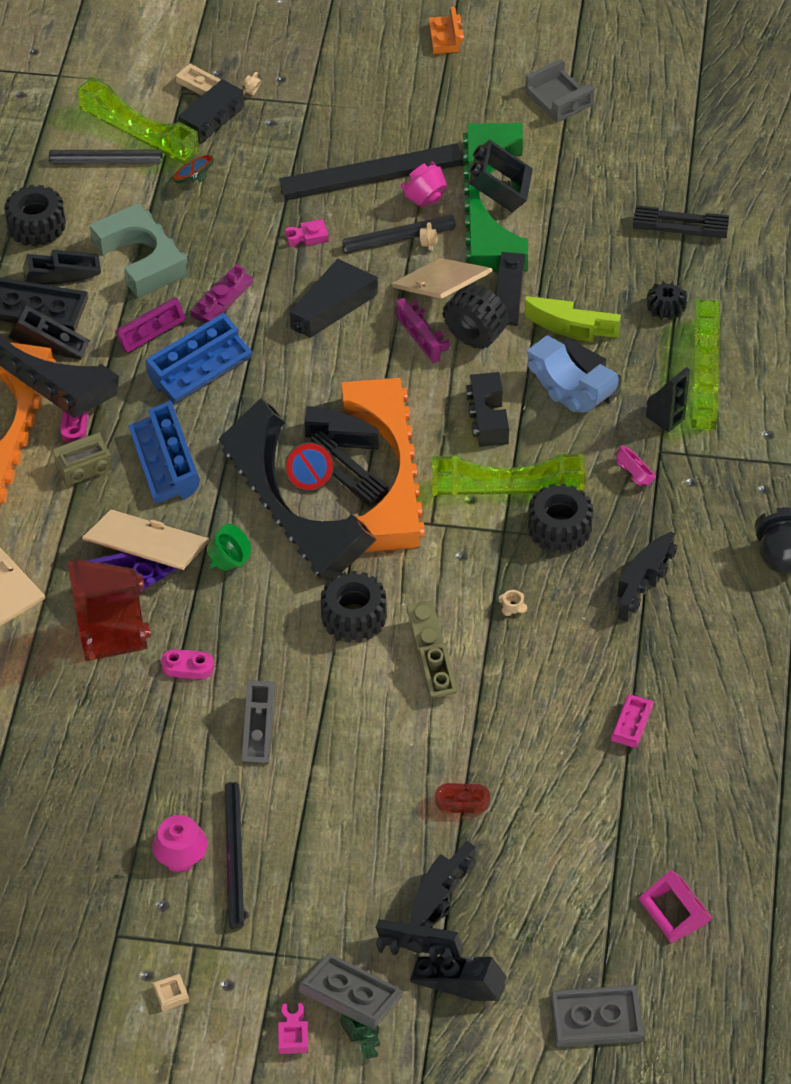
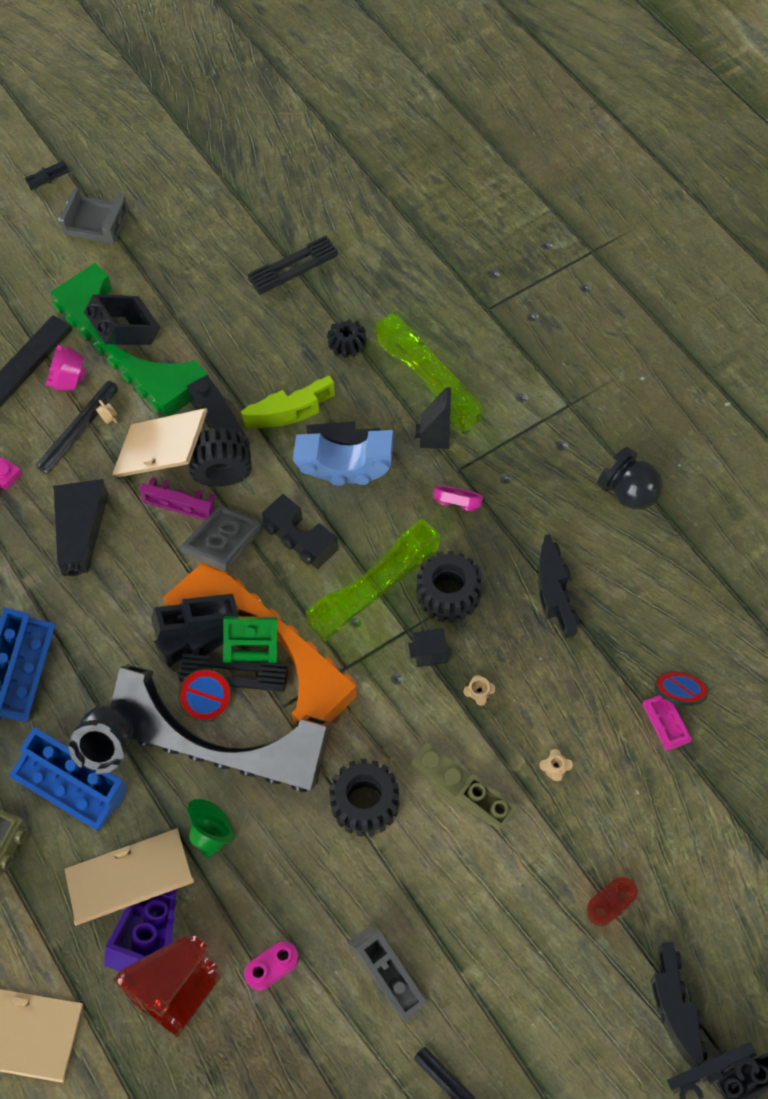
camera: 40 degrees left, 10 degrees up
none -> black axle [24,161,69,190]
none -> black tile [68,705,134,774]
none -> black slope [151,594,239,641]
none -> dark grey tile [181,505,263,572]
none -> green plate [223,616,277,663]
none -> black brick [408,628,448,667]
none -> tan plate [540,749,573,781]
none -> piece [654,671,709,706]

